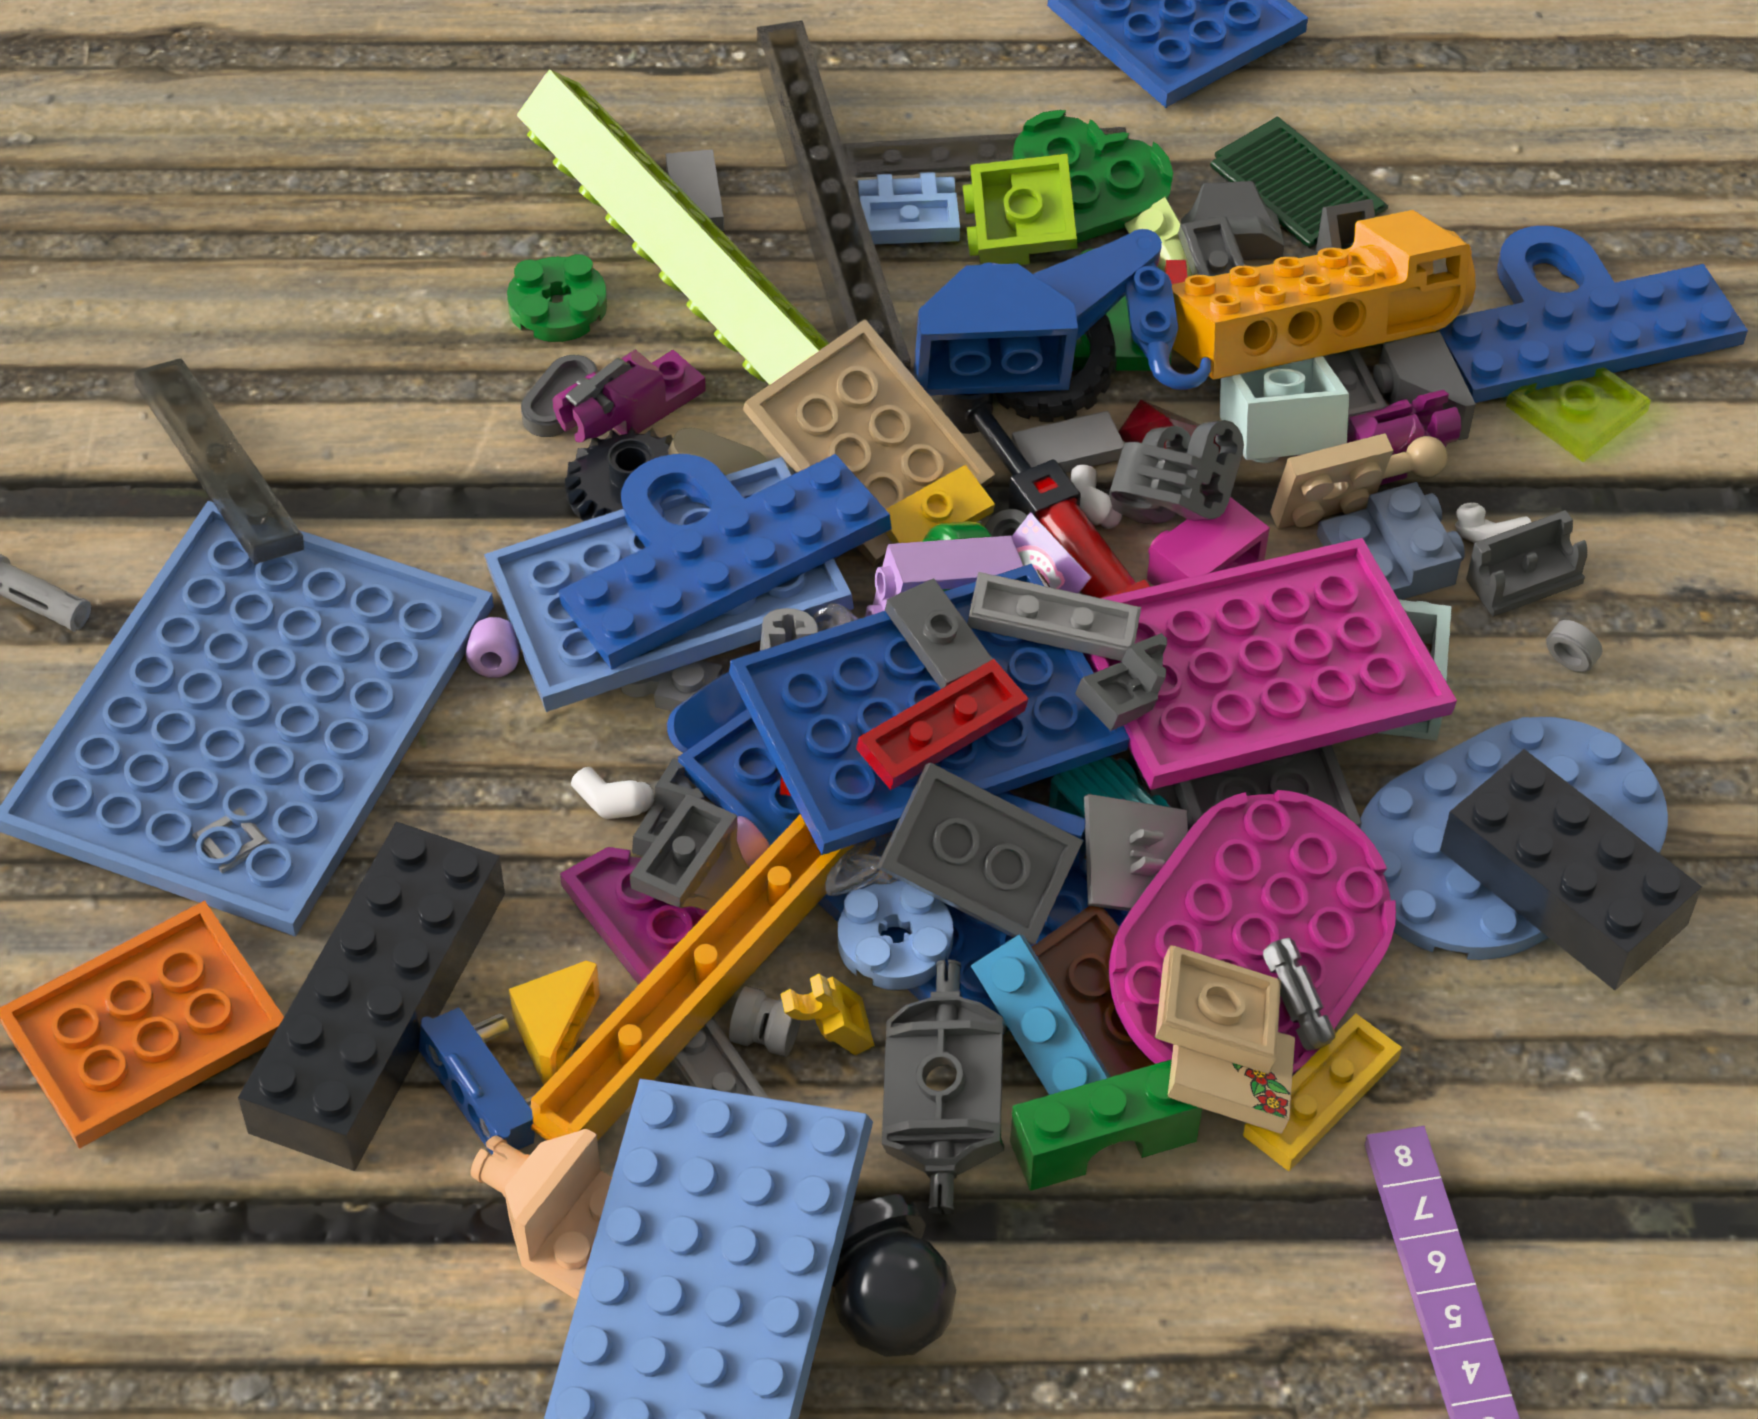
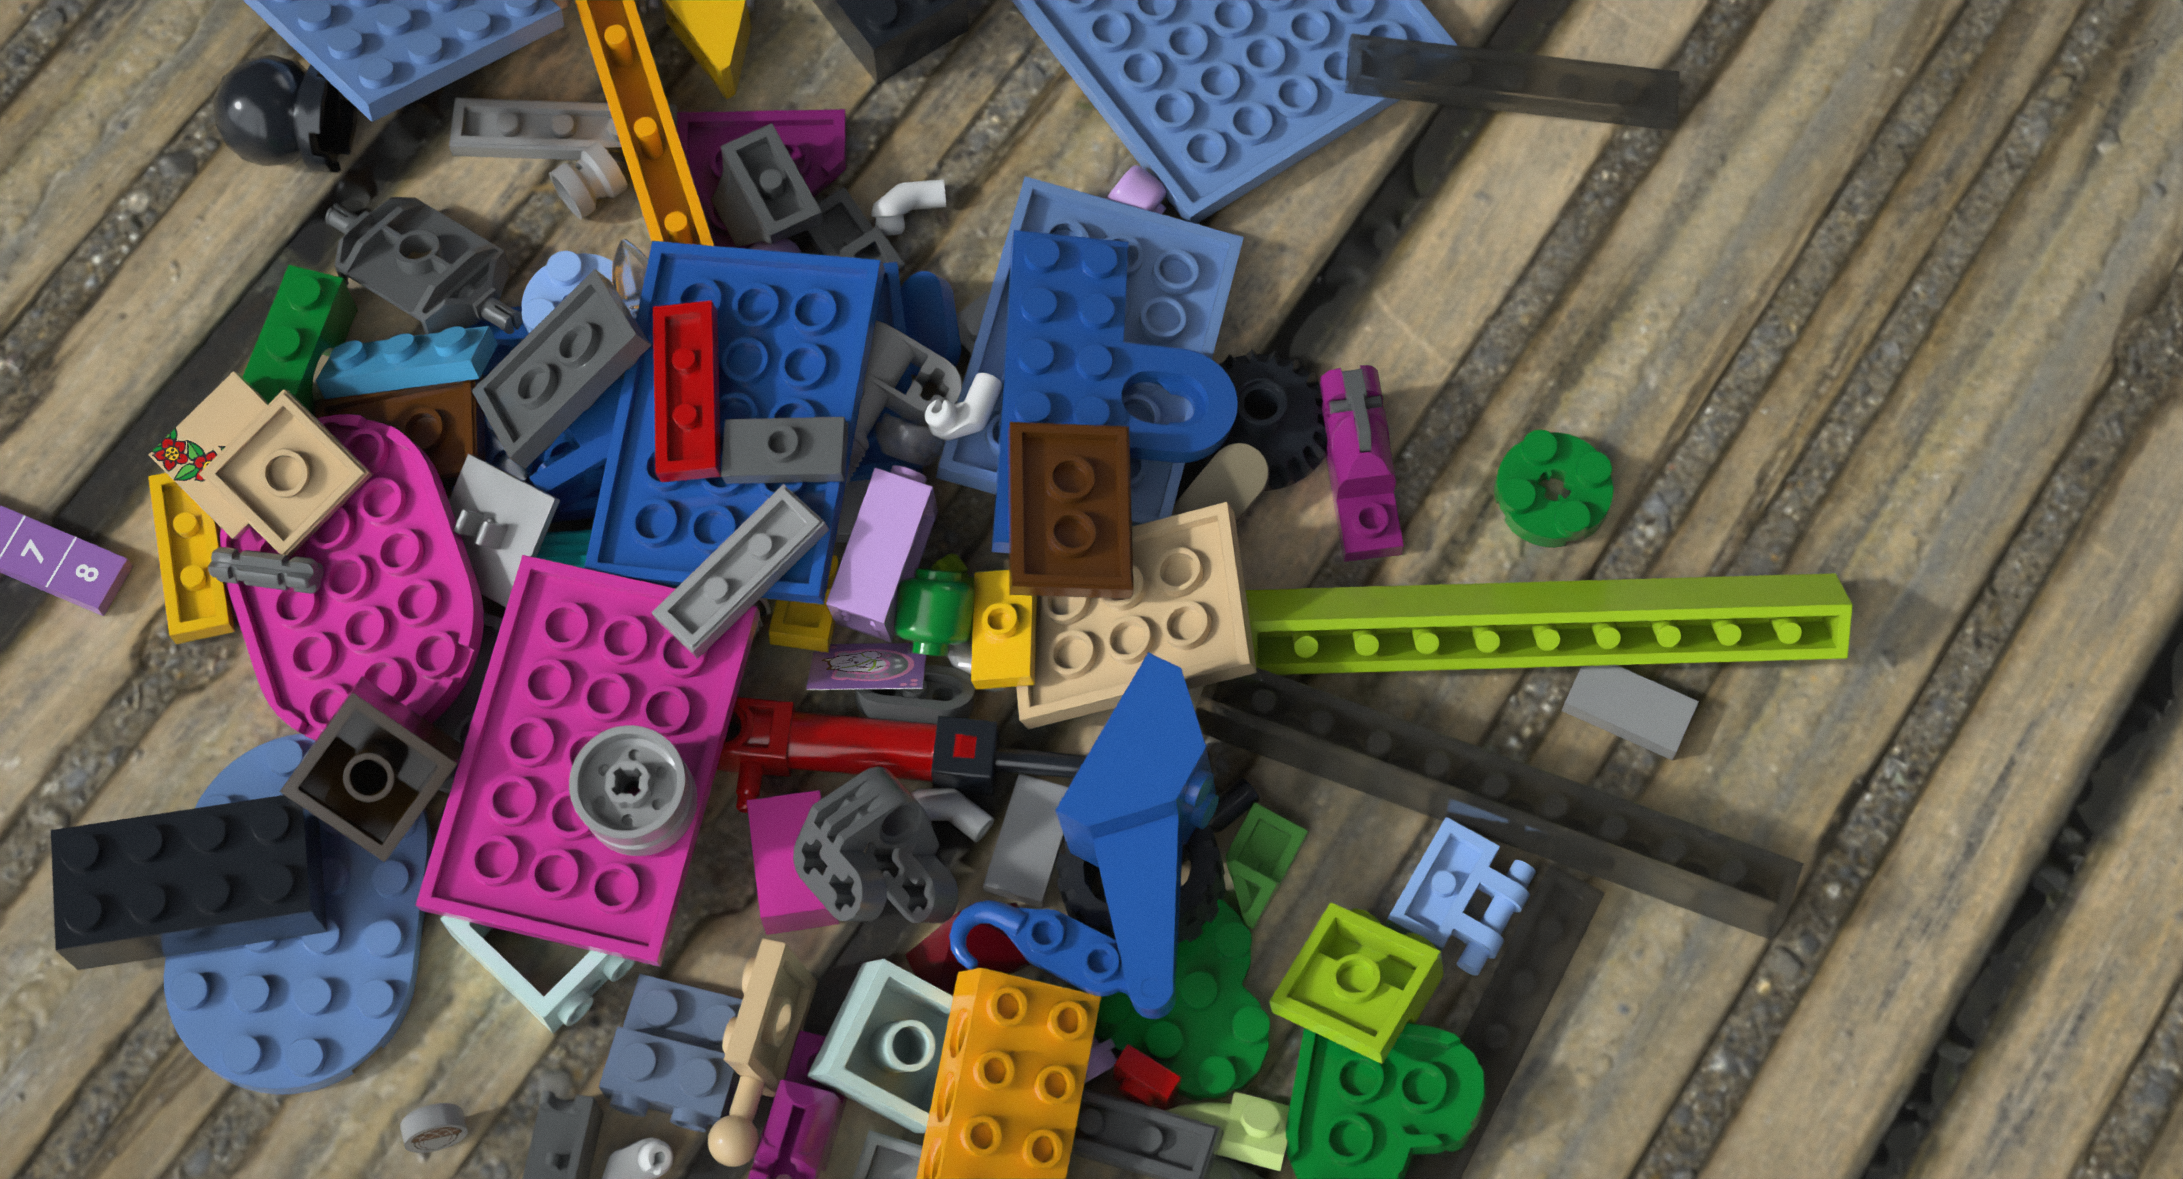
camera: 125 degrees right, 15 degrees up
dark grey tile [521,355,598,437] -> none
yellow plate [780,973,875,1055] -> none
dark grey slope [1075,633,1167,731] -> none
none -> slope [280,676,464,862]
none -> light grey wheel [569,725,697,856]
none -> white arm [925,373,1003,441]
none -> reddish brown tile [1008,422,1134,599]

